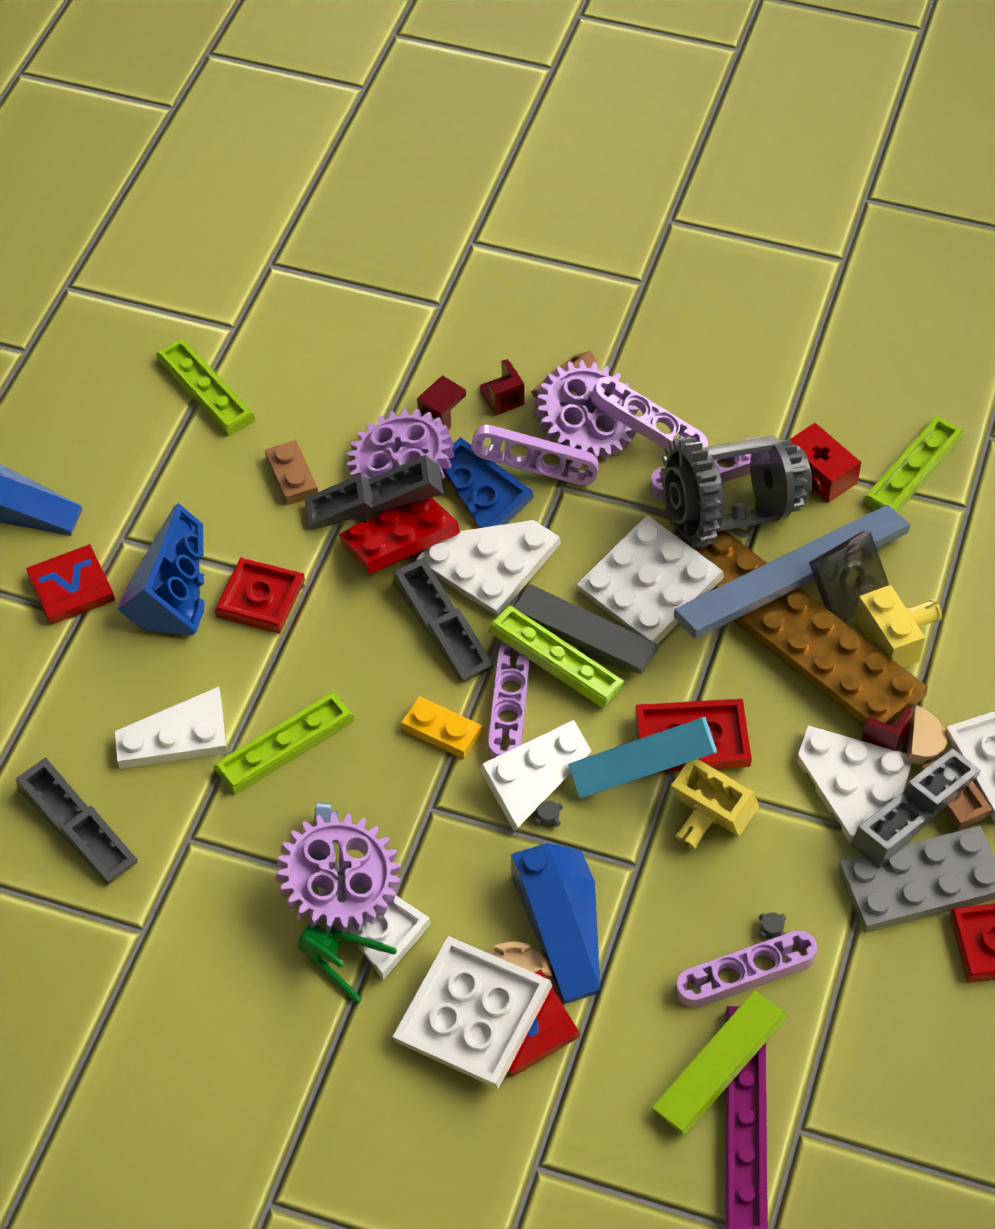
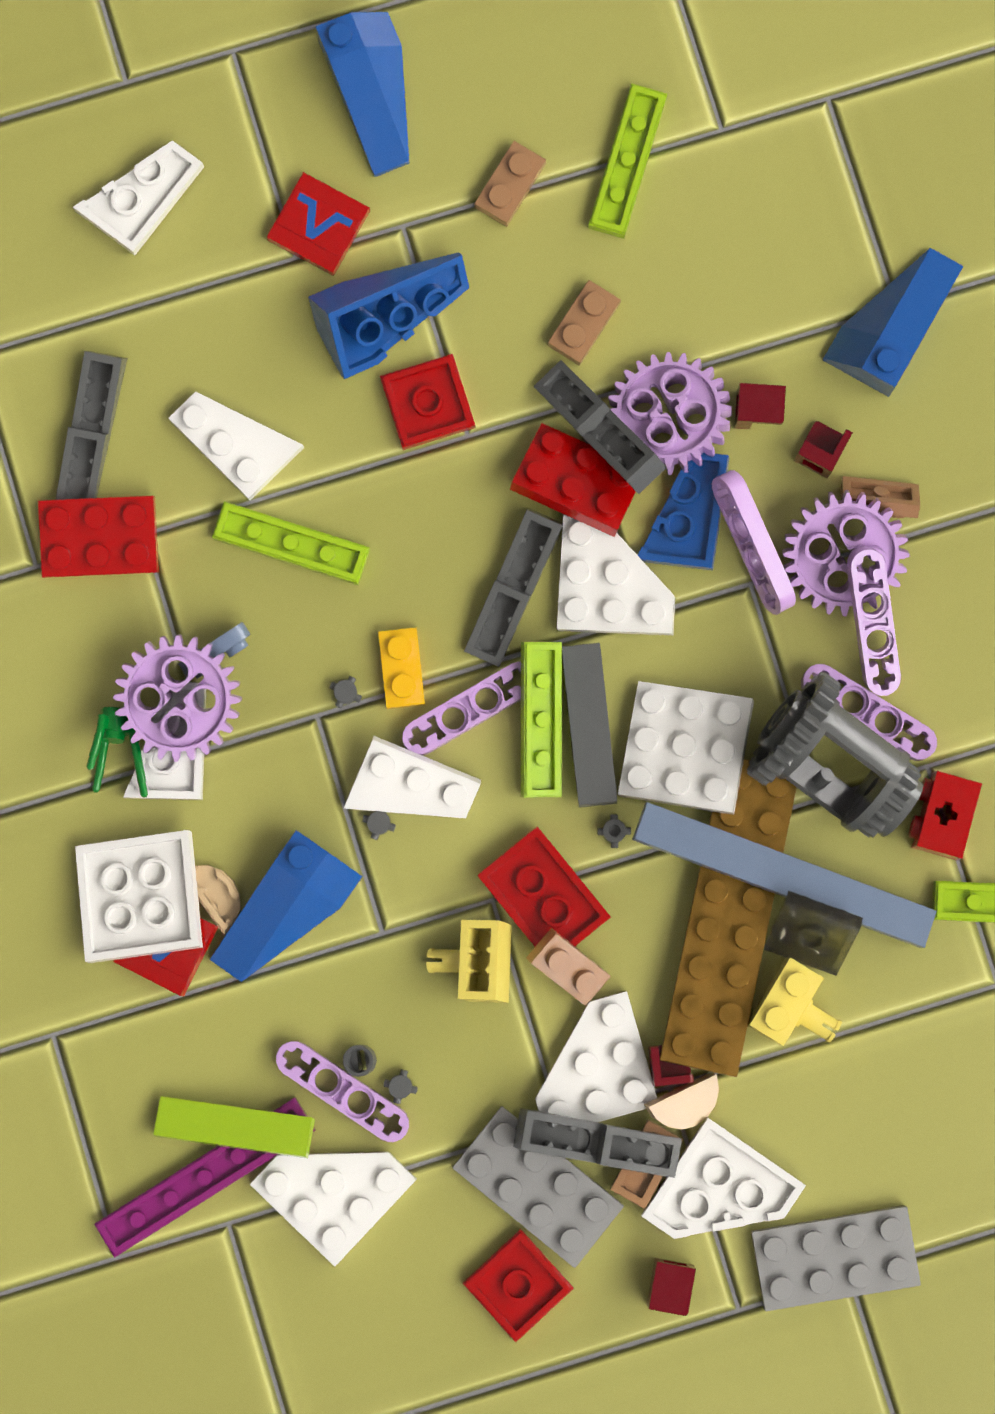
camera: 55 degrees right, 30 degrees up
medium azure tile [568,717,717,798] -> none
none -> red plate [38,496,159,578]
none -> white plate [250,1152,417,1266]
none -> dark grey piece [329,676,362,708]
none -> dark grey hinge [343,1044,377,1077]
none -> medium nougat plate [474,141,546,227]
none -> plate [526,928,611,1006]
none -> dark grey piece [597,814,631,848]
none -> blue wedge [823,248,963,397]

